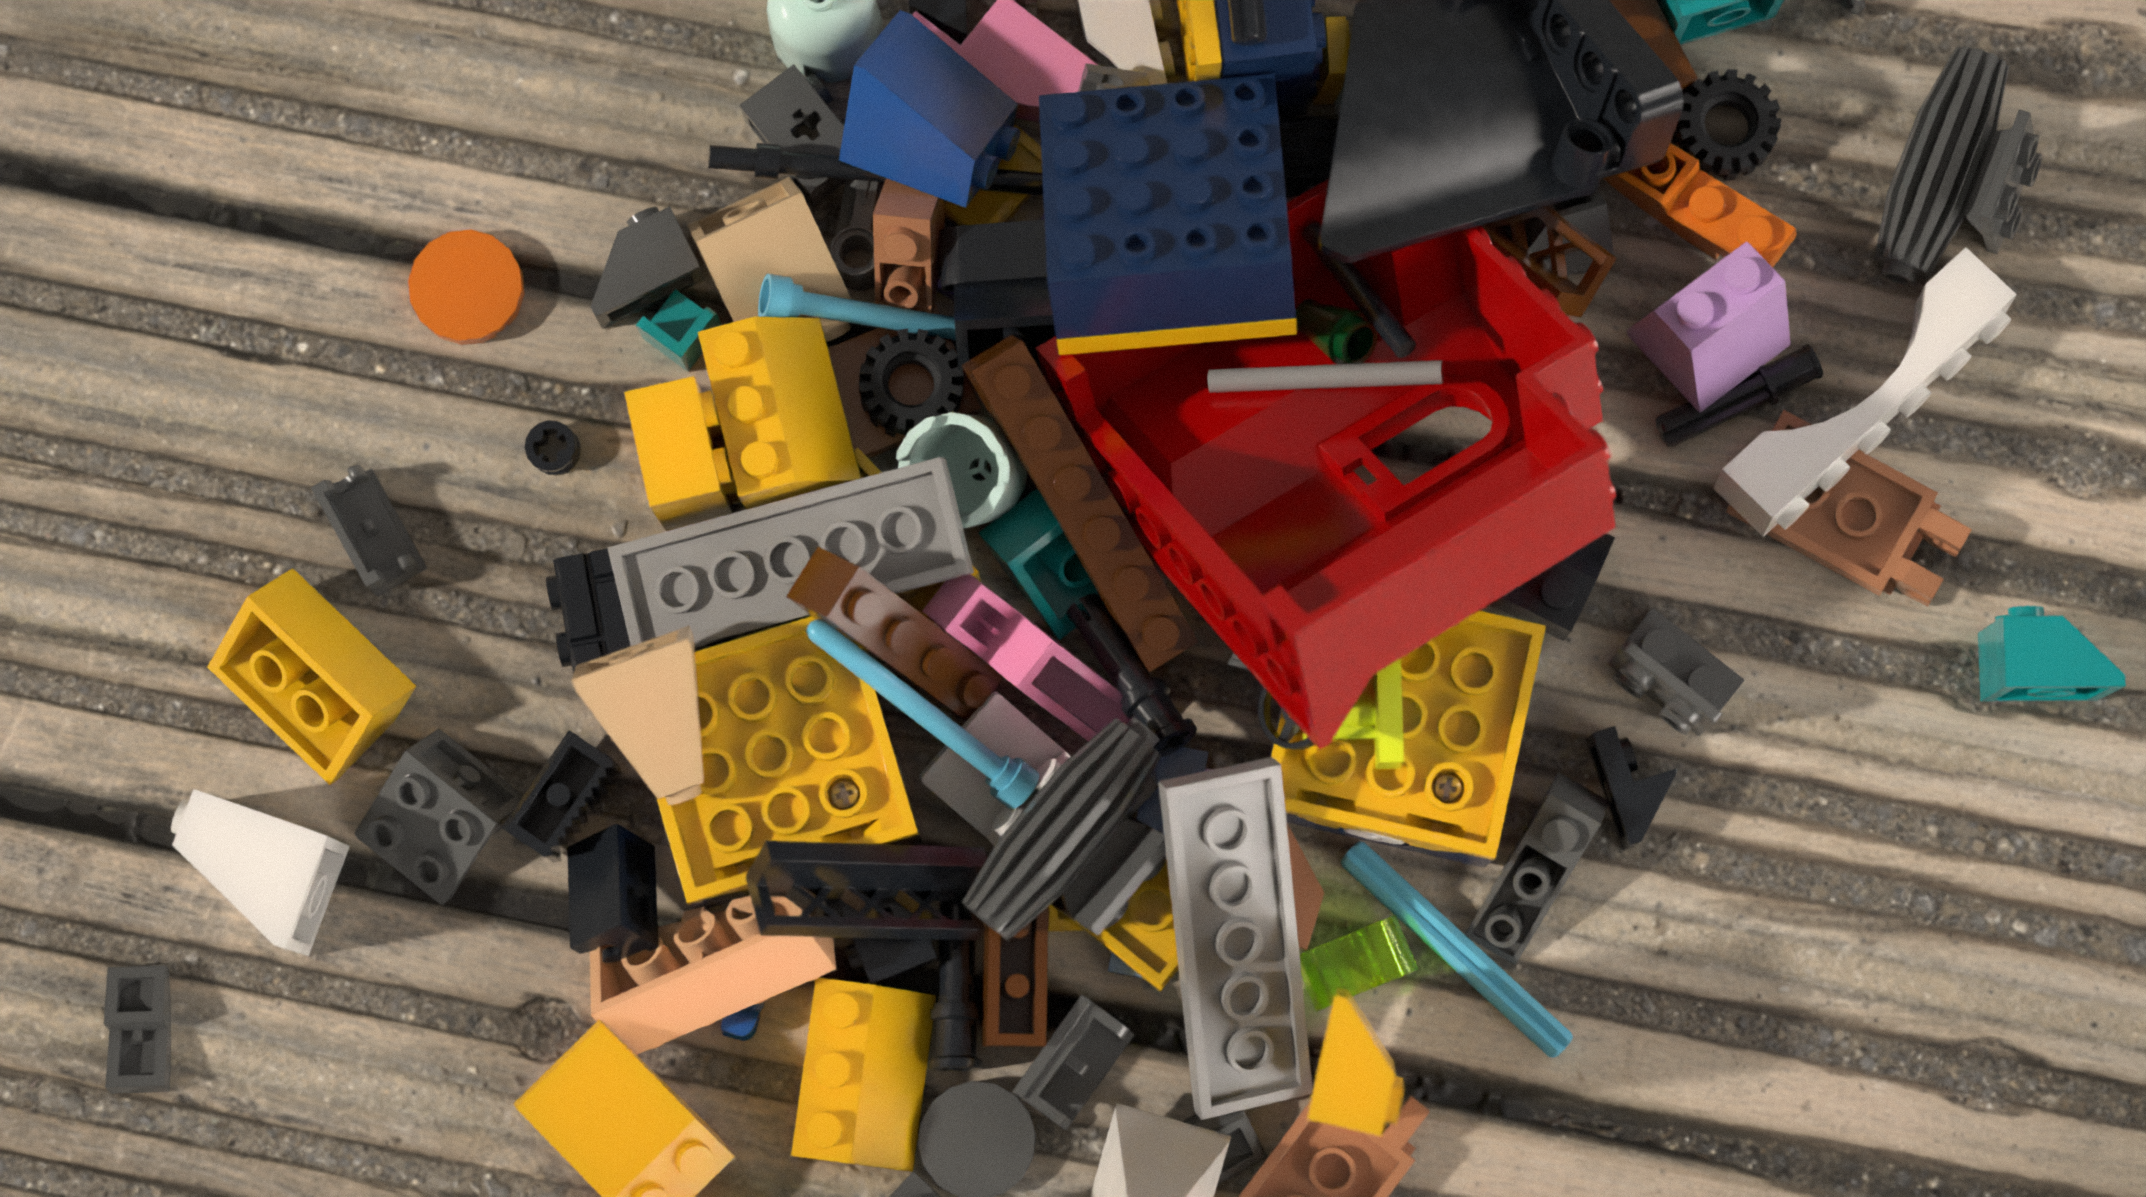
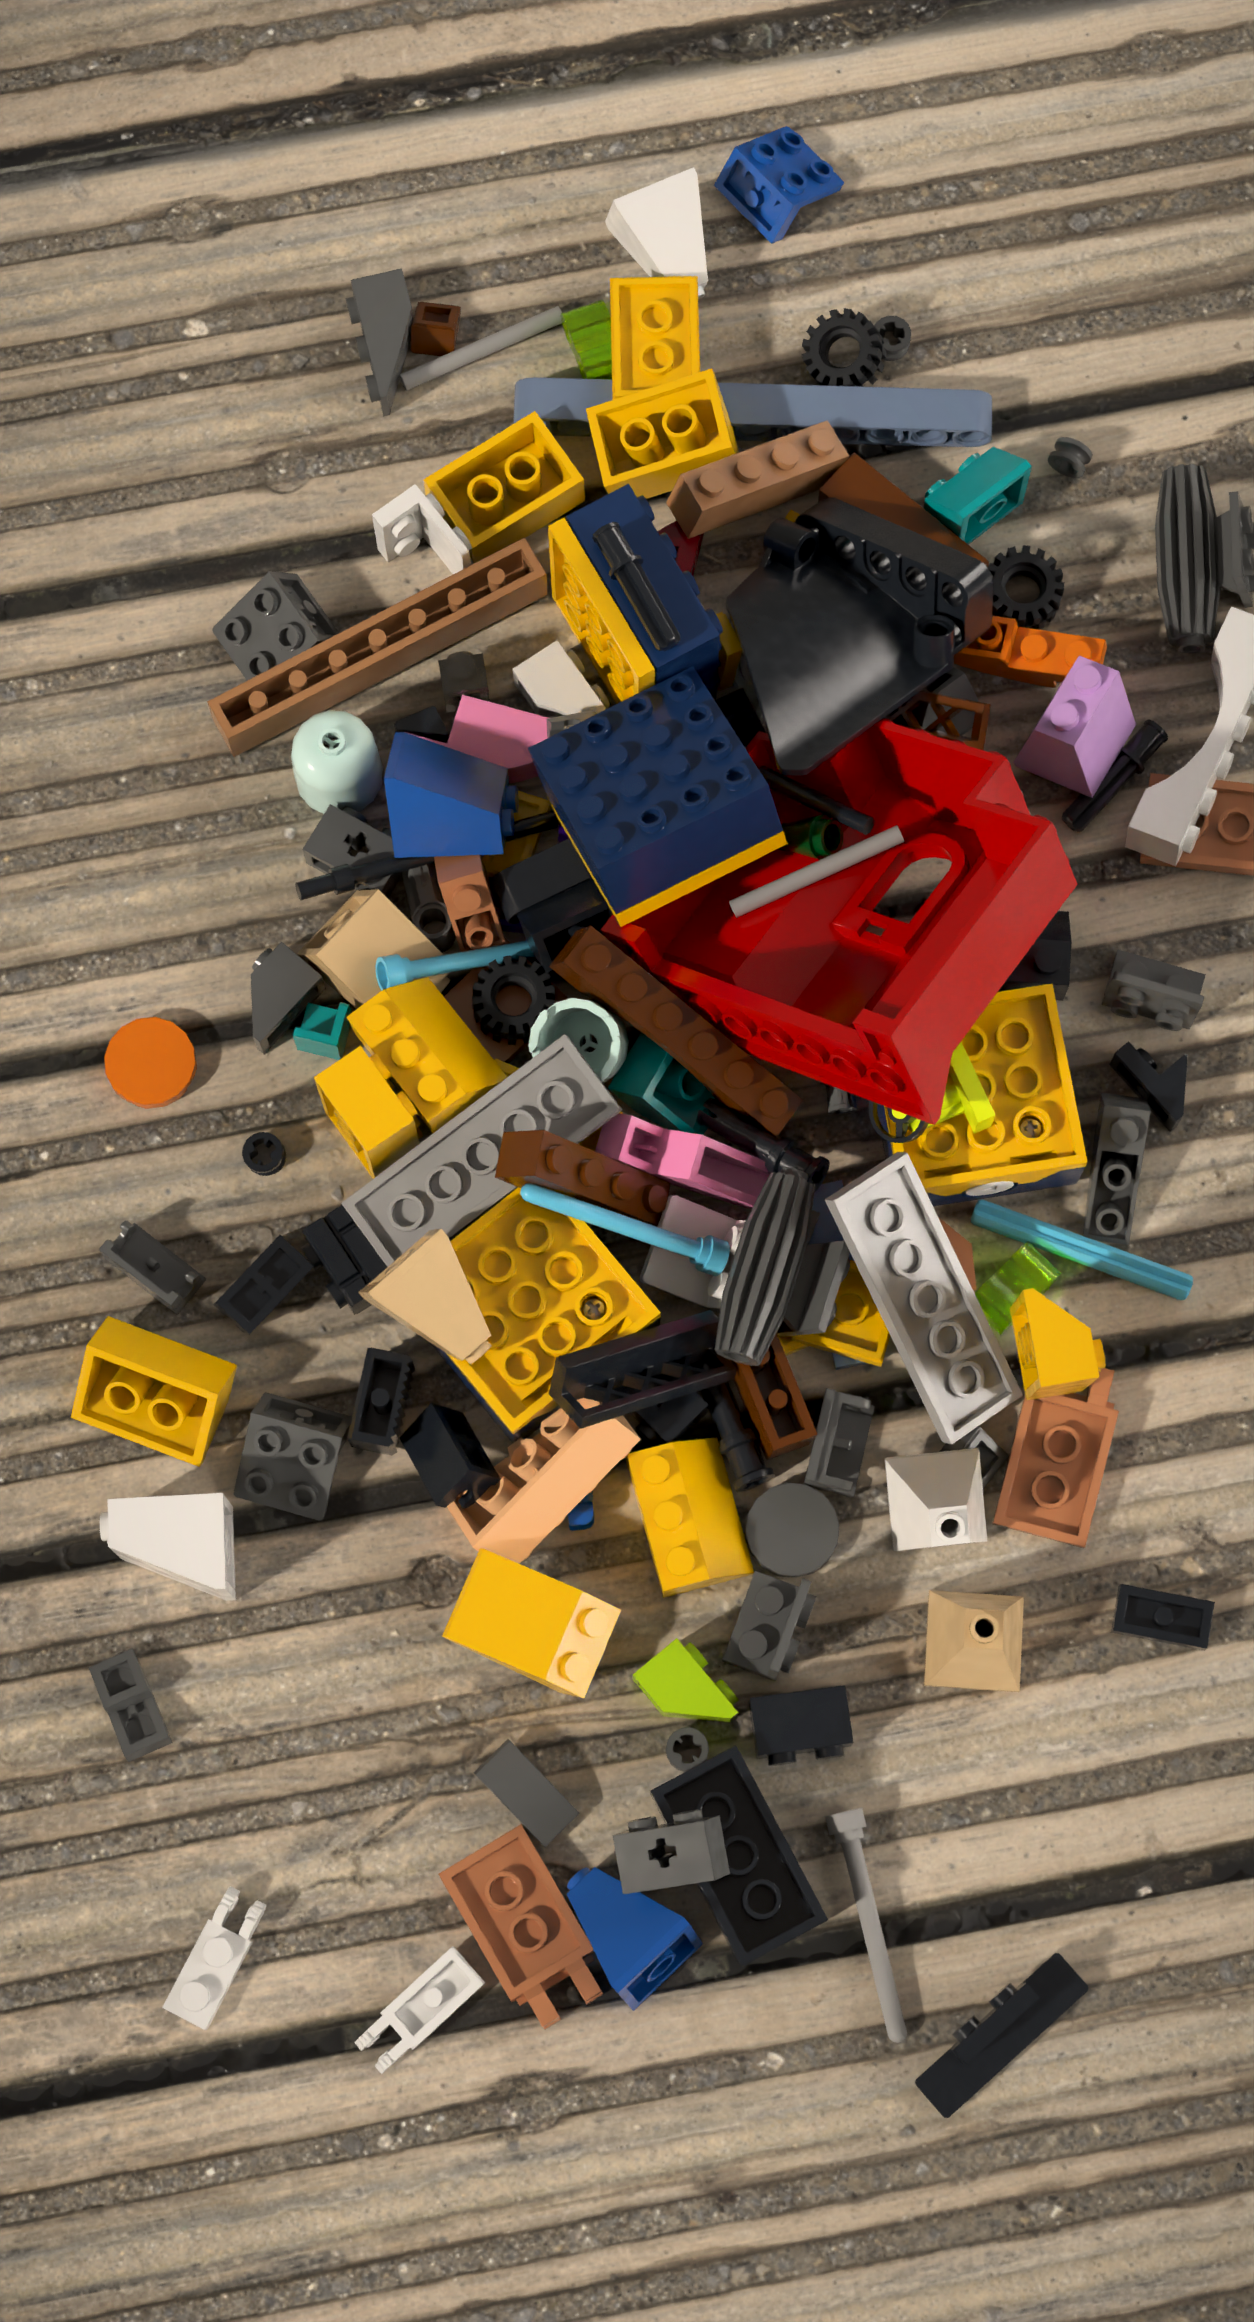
camera: 25 degrees left, 5 degrees down
none -> black hinge [214,1235,314,1335]

